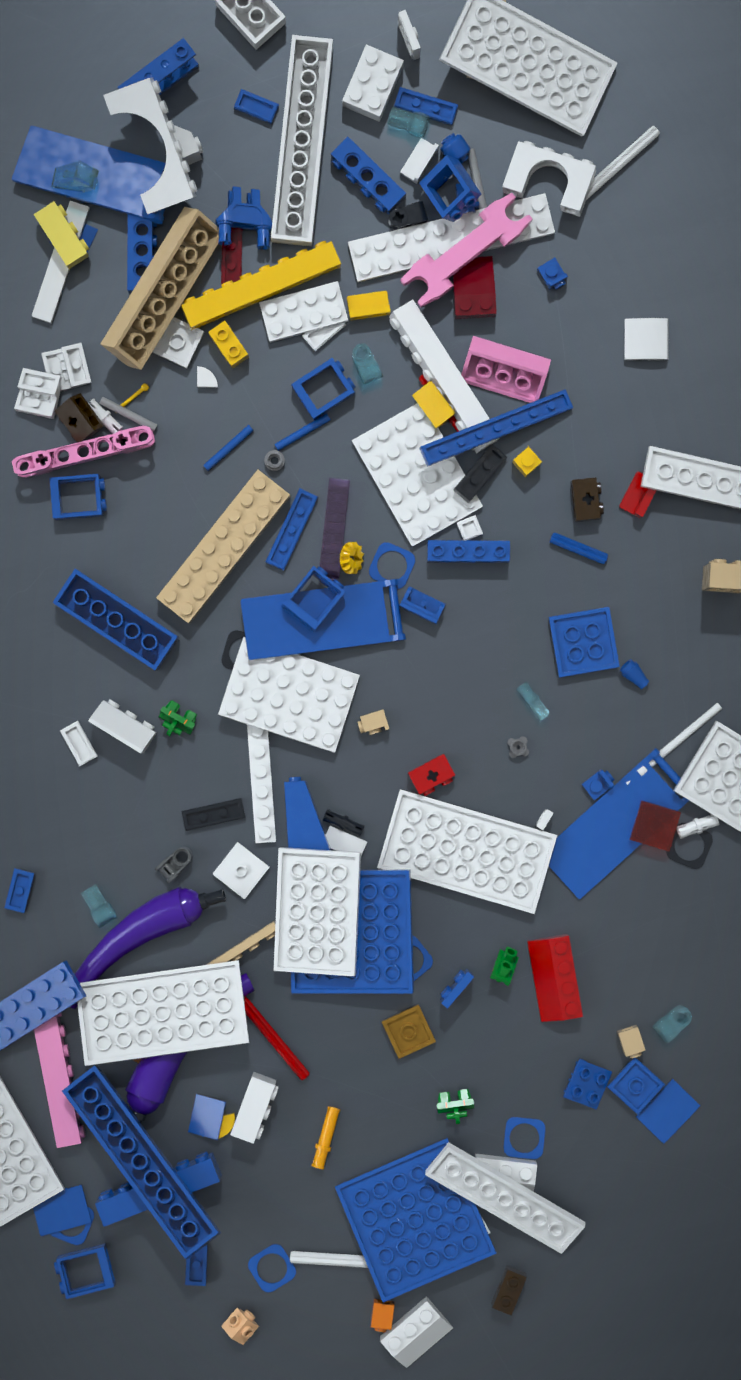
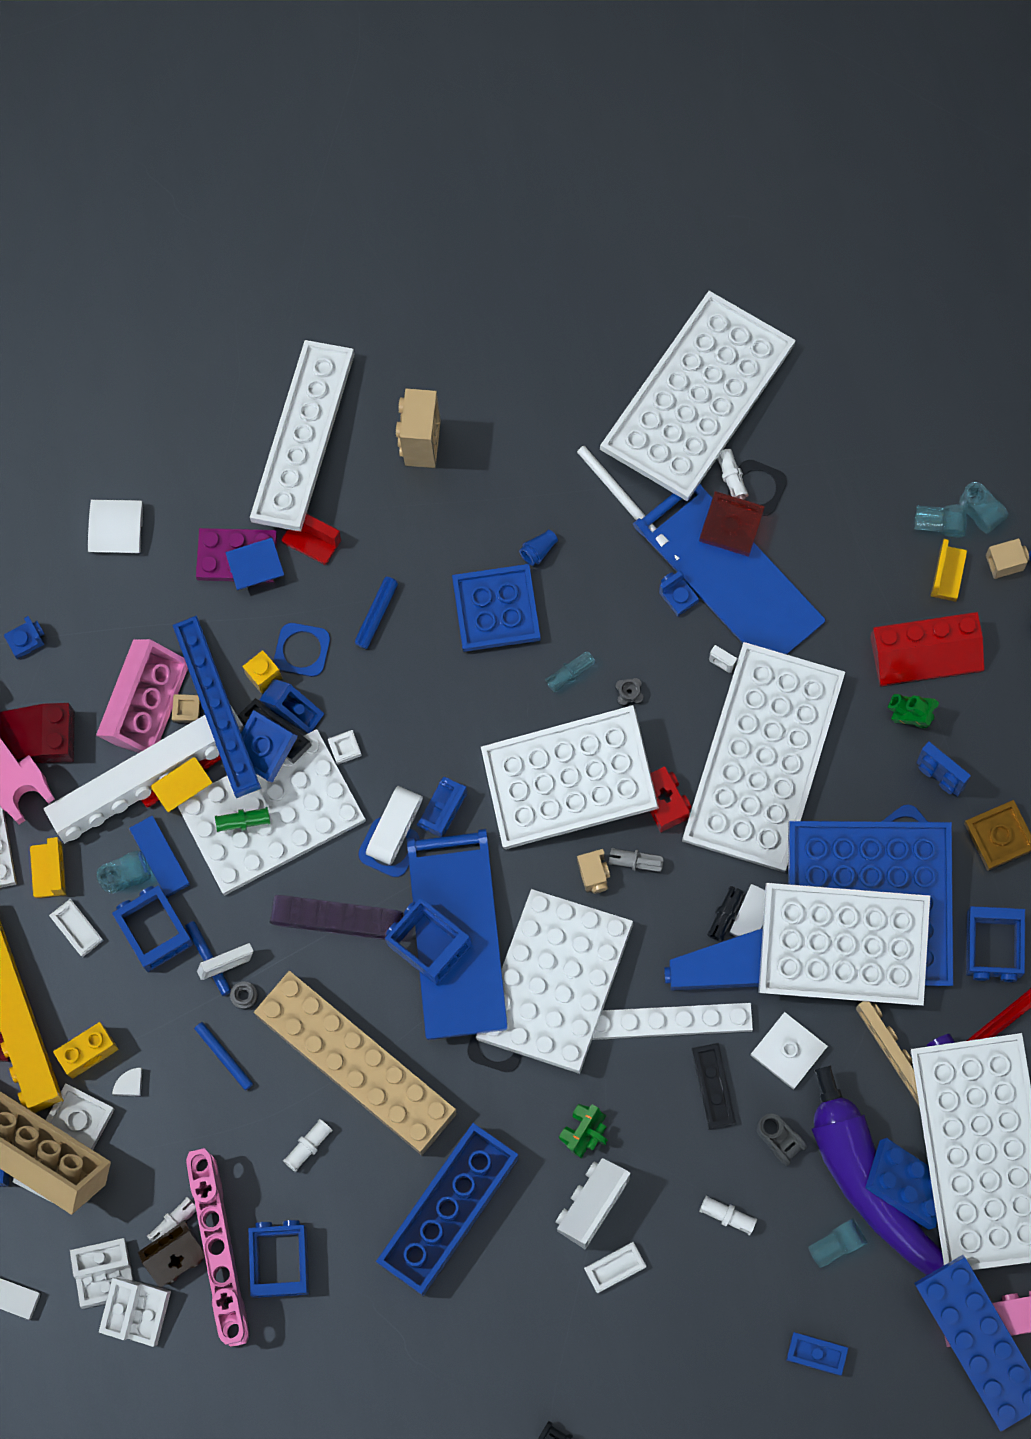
camera: 80 degrees left, 15 degrees down
light grey bar [99,397,157,432] -> none
yellow hinge [120,383,149,407] -> none
white plate [259,281,349,343] -> none
blue tile [265,488,318,571] -> none
yellow gear [340,542,364,574] -> none
blue brick [427,540,510,563] -> none
dark brown brick [571,477,604,522] -> none
none -> blue tile [129,815,190,898]
none -> tan plate [172,694,201,723]
none -> magenta plate [196,528,277,582]
none -> white tile [197,943,253,980]
none -> green pin [215,807,270,832]
none -> blue window [225,538,284,590]
none -> blue plate [241,710,298,782]
none -> blue slope [259,679,324,734]
none -> blue piece [274,623,330,677]
none -> white pin [283,1119,333,1172]
none -> white beam [366,786,423,865]
none -> white plate [481,705,659,849]
none -> light grey axle [609,848,664,872]
none -> white pin [699,1195,757,1235]
none -> blue plate [865,1138,937,1230]
none -> clear light blue piece [914,505,967,537]
none -> yellow panel [931,539,967,602]
none -> blue window [966,906,1025,982]

